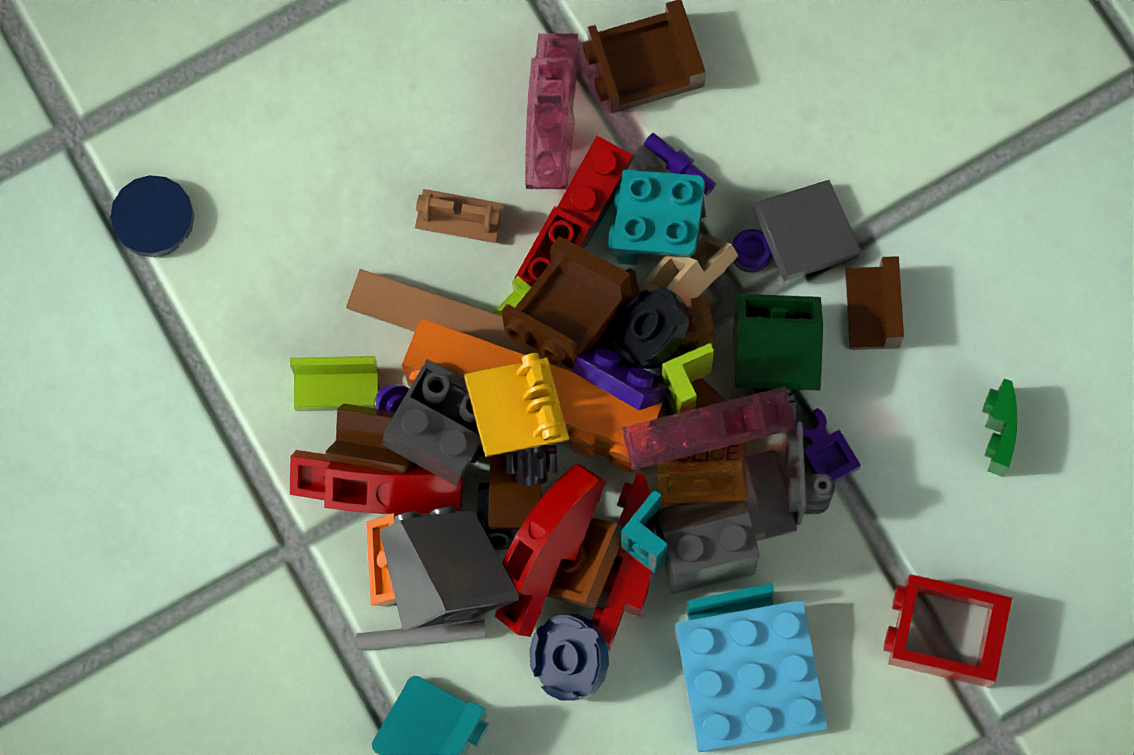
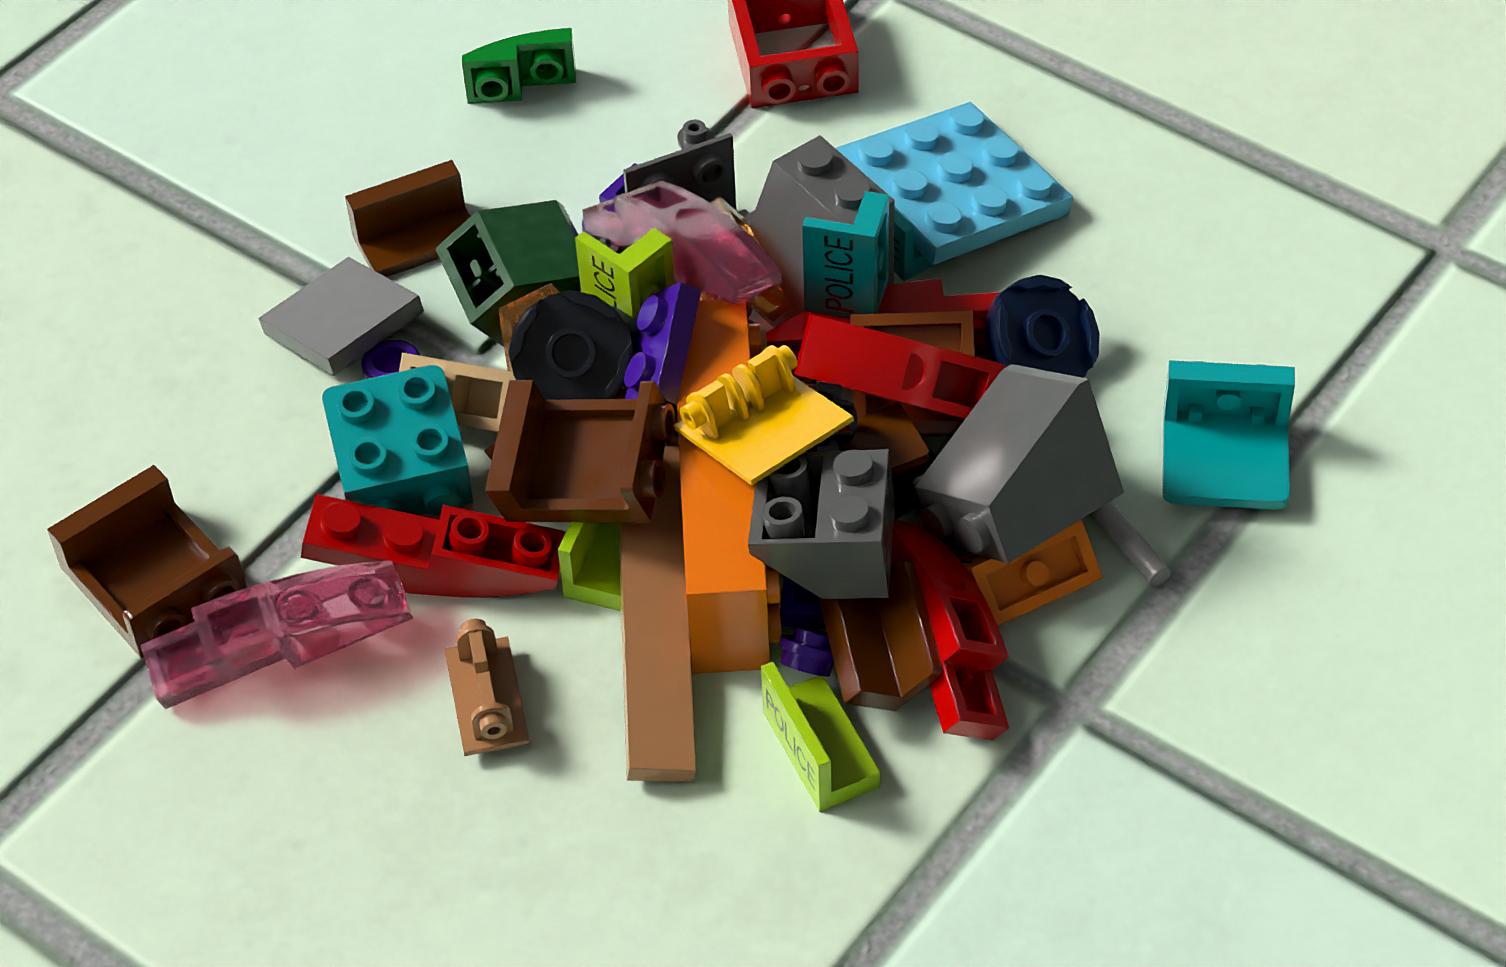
camera: 115 degrees left, 25 degrees down
dark purple bar [643,132,717,196] -> none

